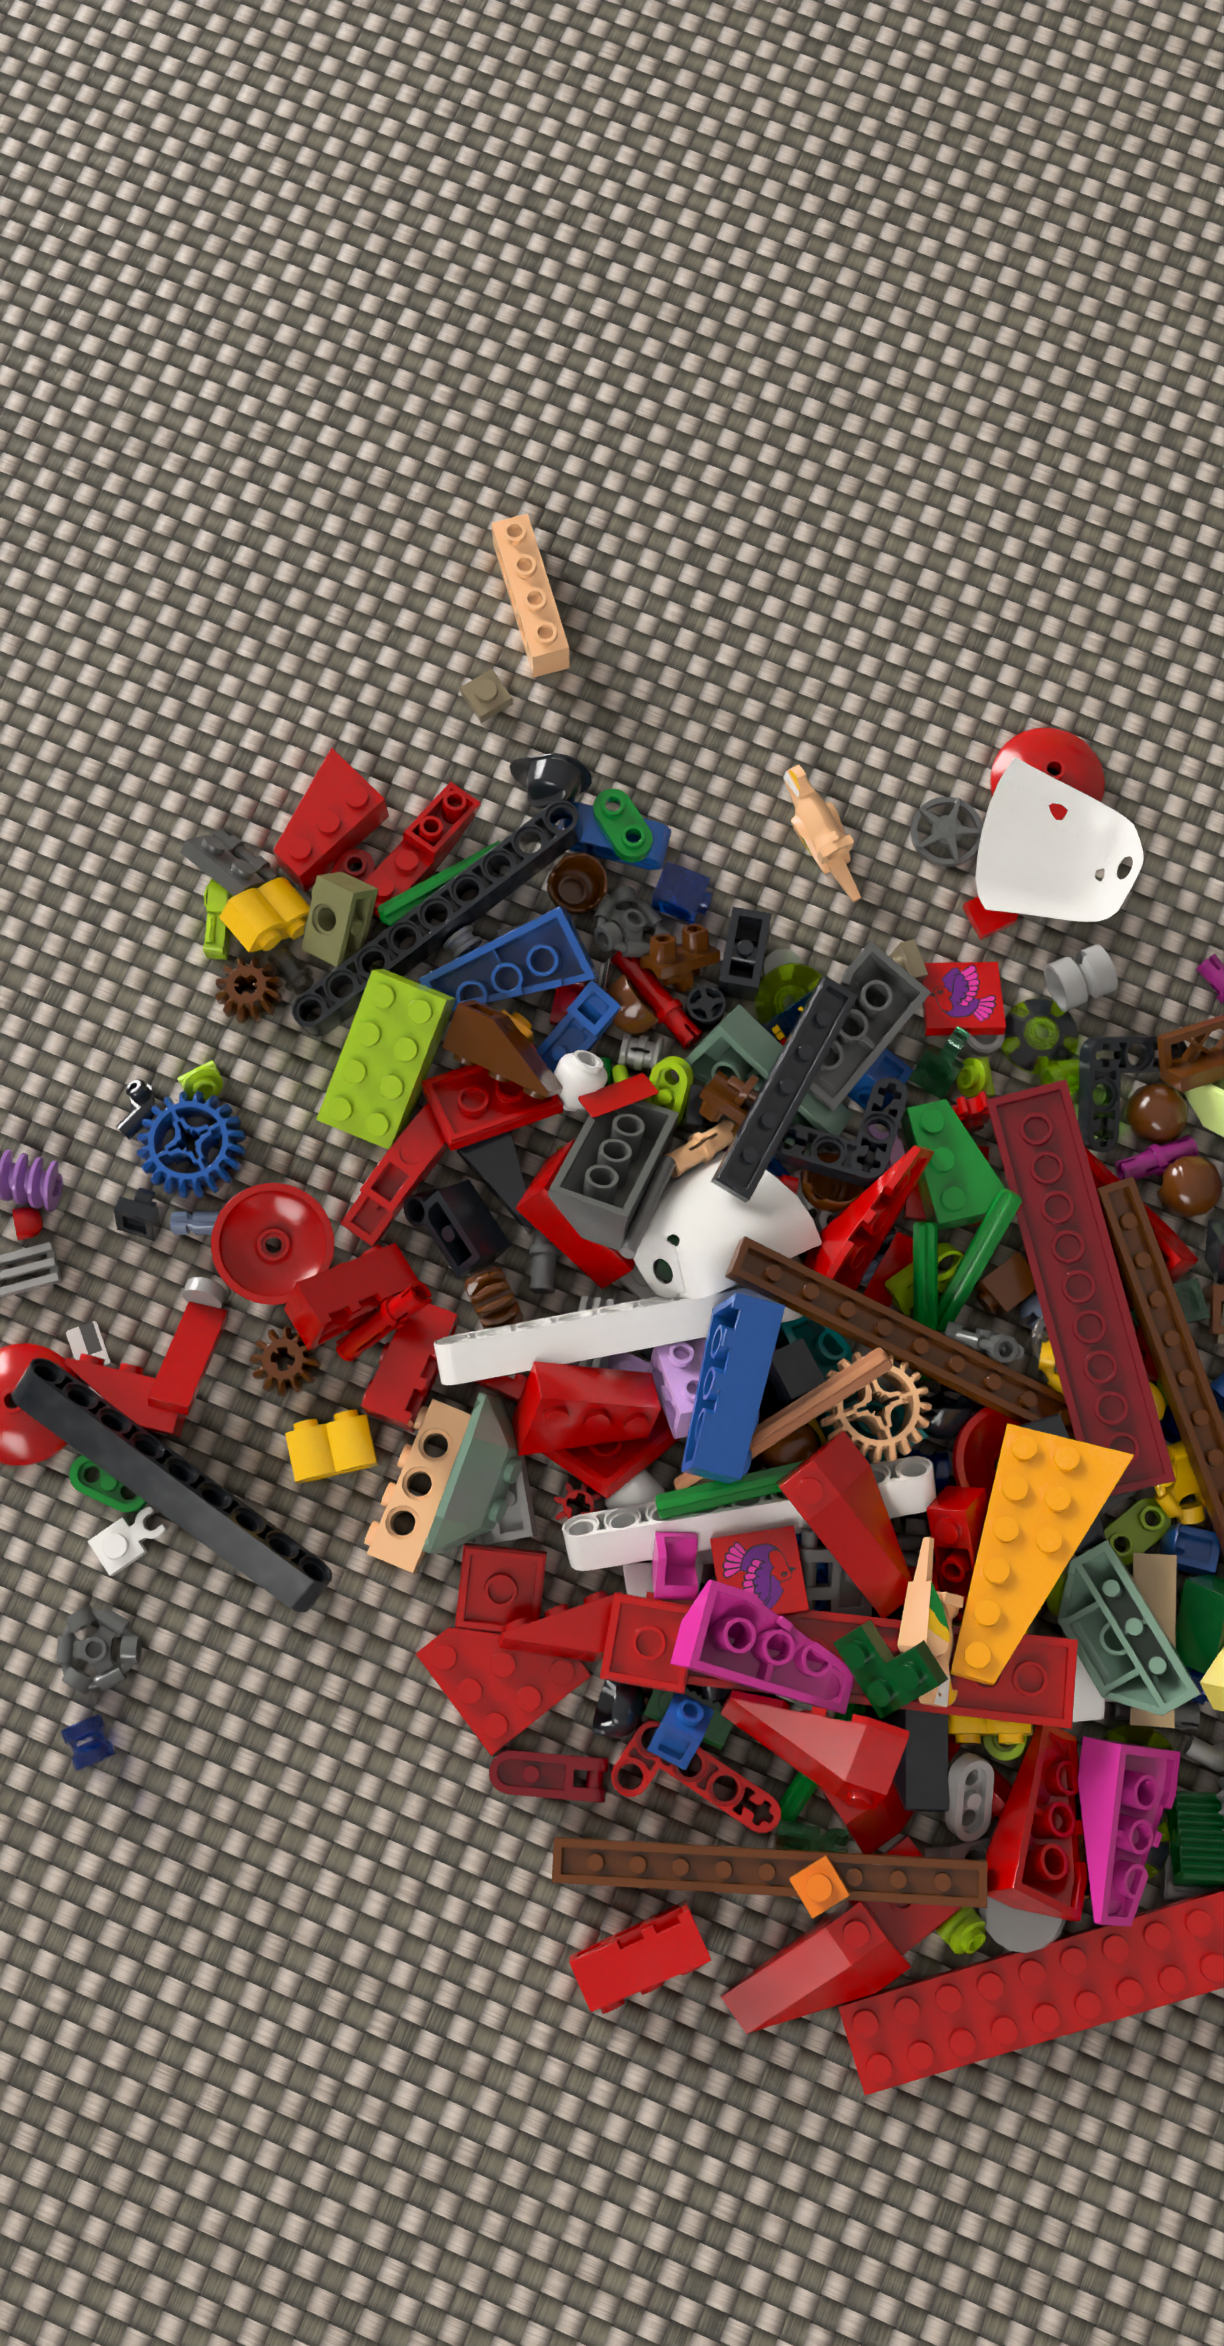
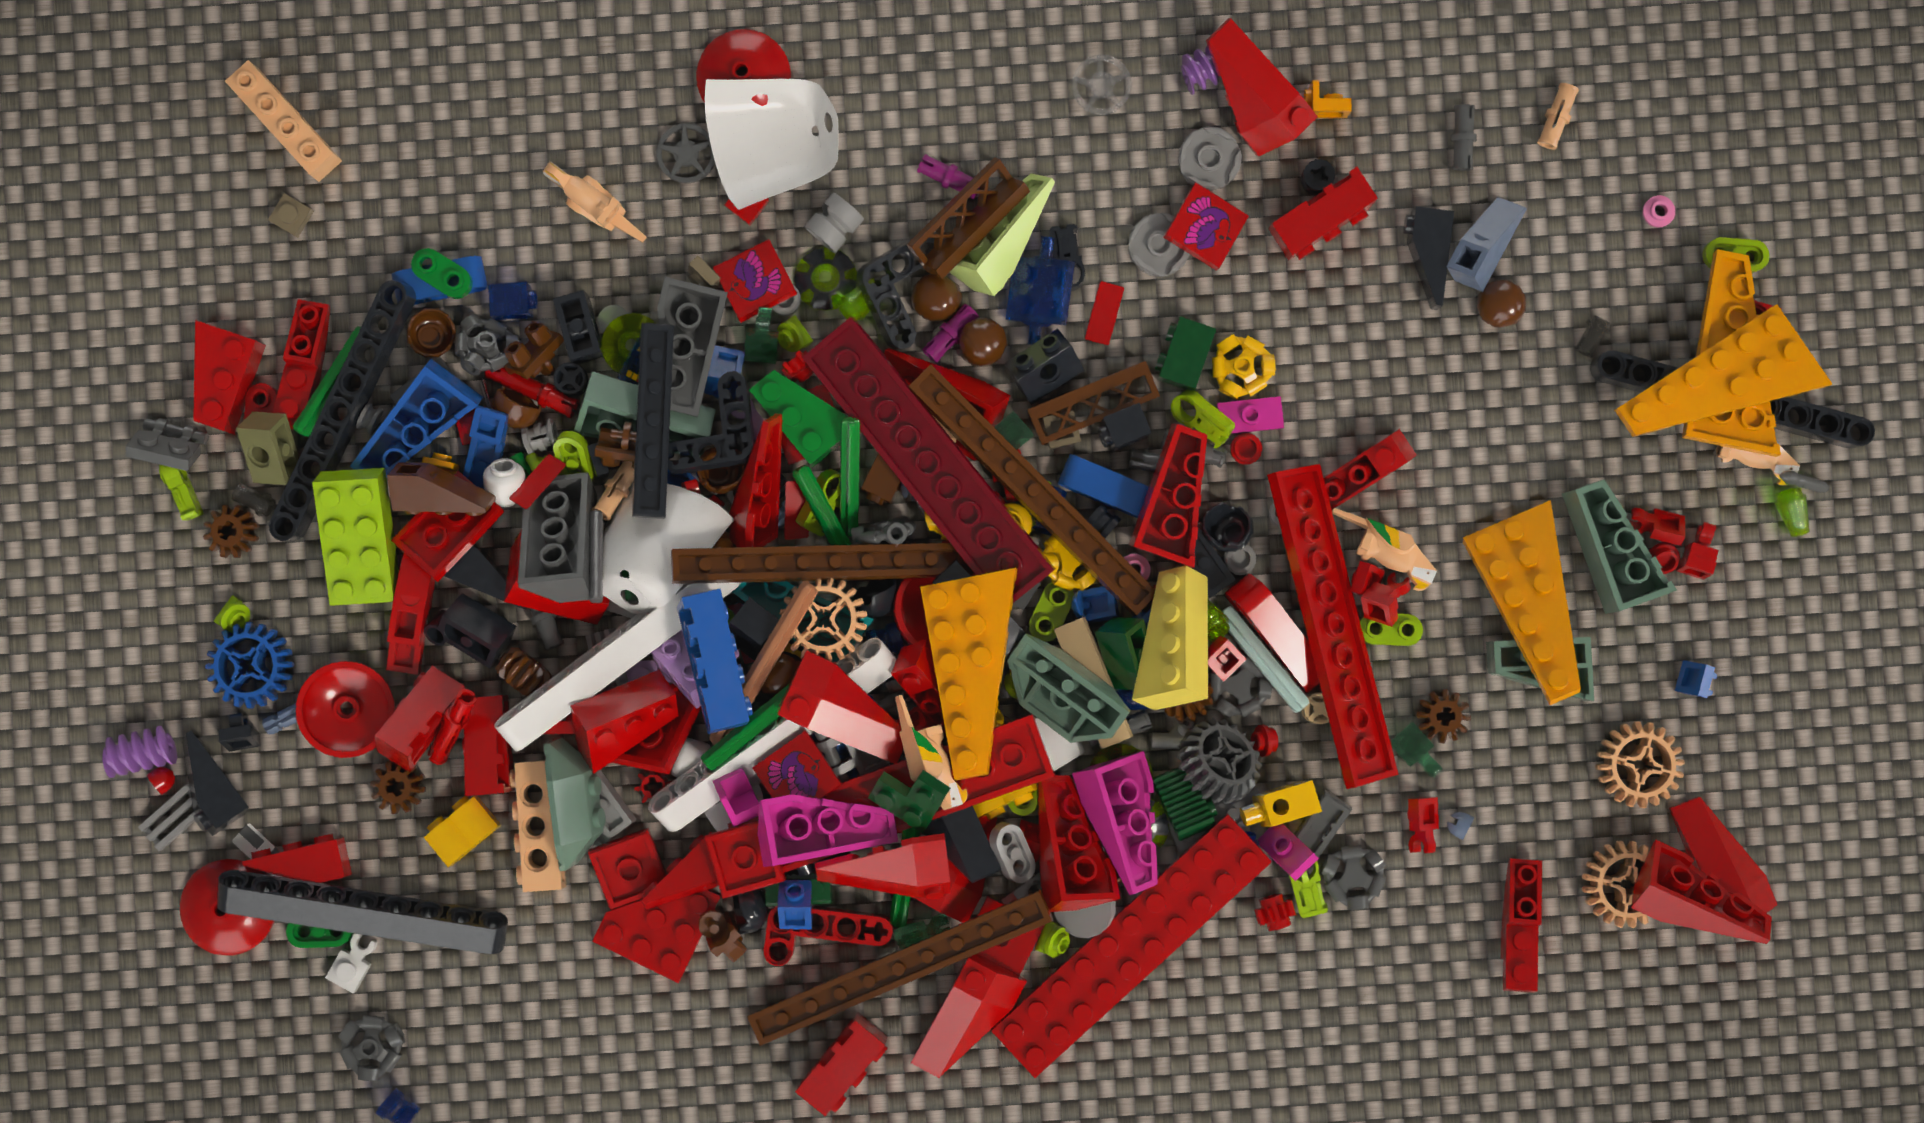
camera: 20 degrees left, 10 degrees up
black arm [116,1079,155,1140] -> none
red tile [148,1301,228,1415] -> none
light grey tile [182,1277,226,1308] -> none
yellow brick [219,877,310,952] -> none
dark red plate [489,1750,609,1803] -> none
black piece [509,753,592,809] -> none
orange plate [789,1854,851,1919] -> none
none -> black slope [182,730,249,836]
none -> reddish brown hips [698,909,747,962]

